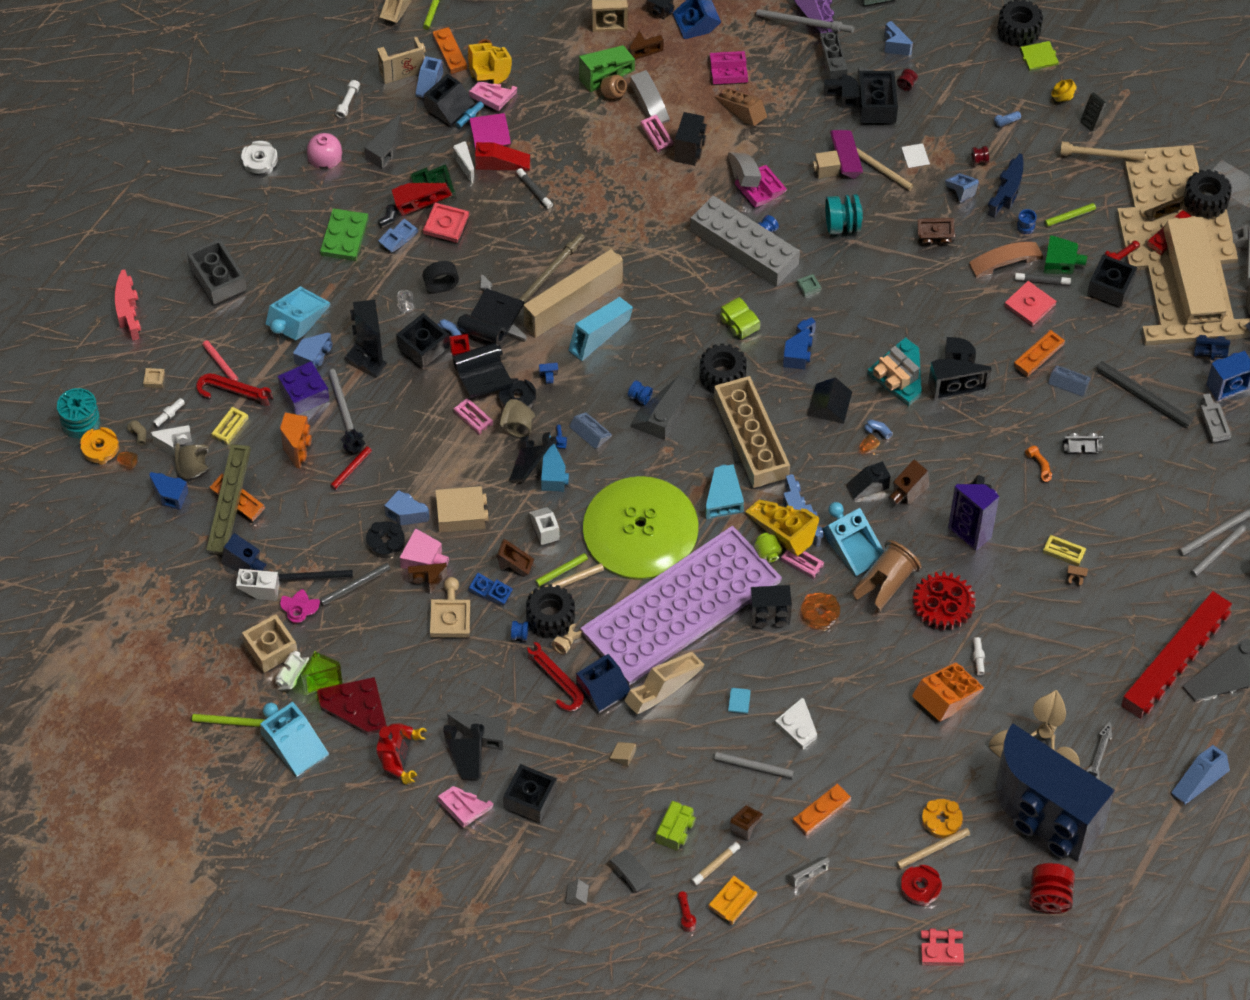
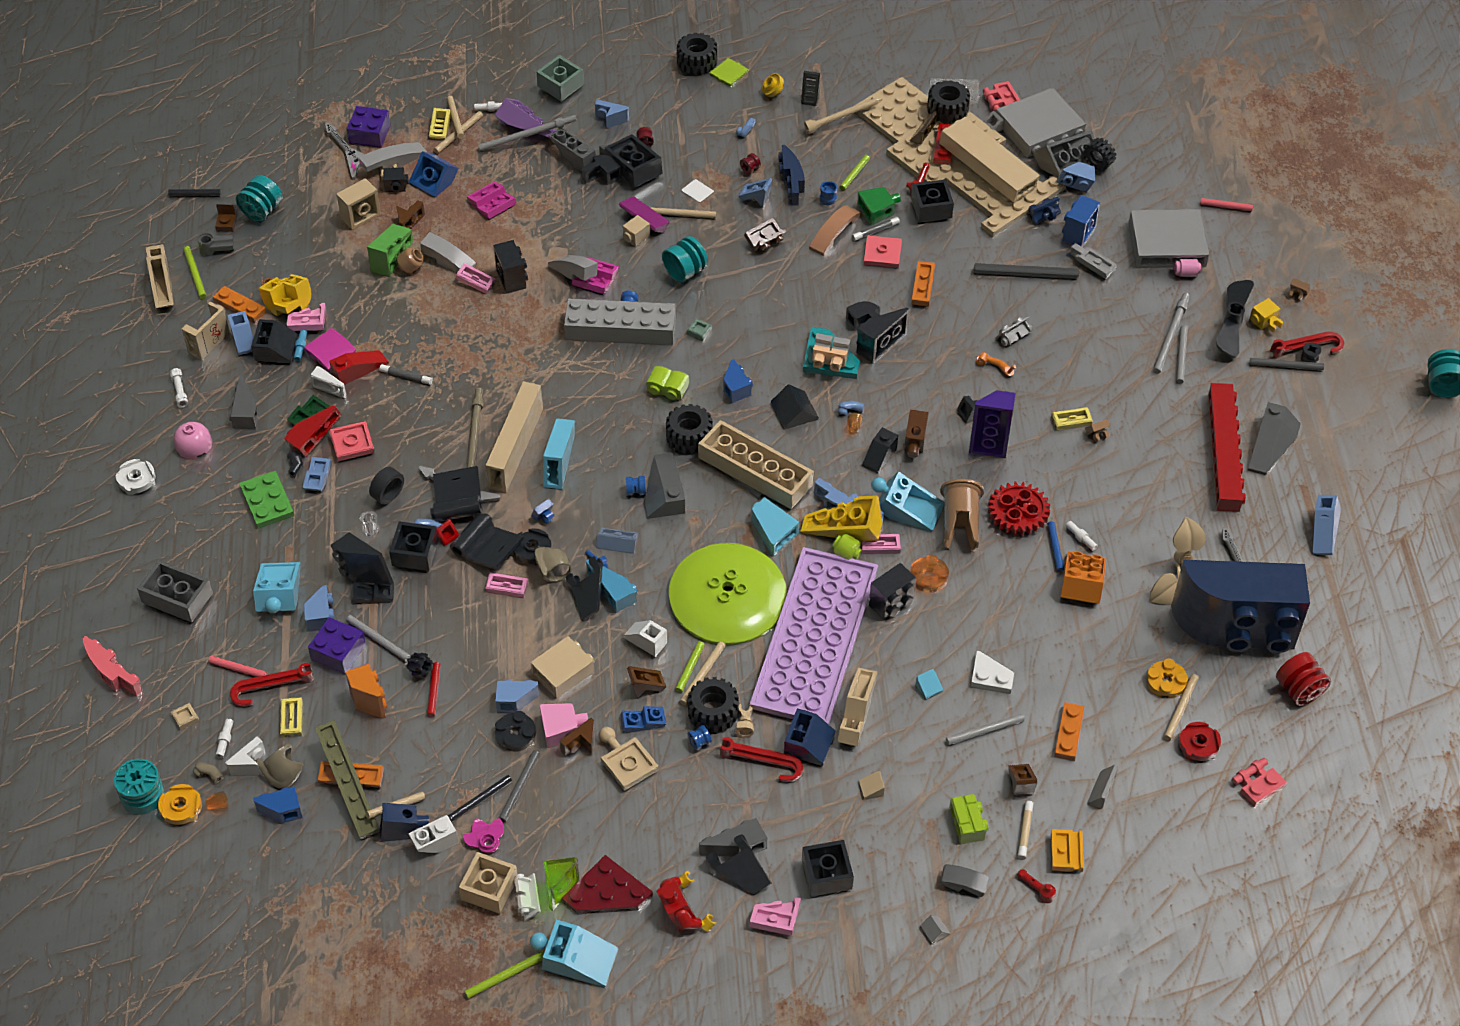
camera: 35 degrees left, 5 degrees down
medium nougat slope [715,87,767,126] -> none
blue plate [796,317,816,336] -> none
sand blue slope [1048,365,1091,396] -> none
none -> tan bar [366,792,425,819]
none -> blue bar [1047,521,1065,572]

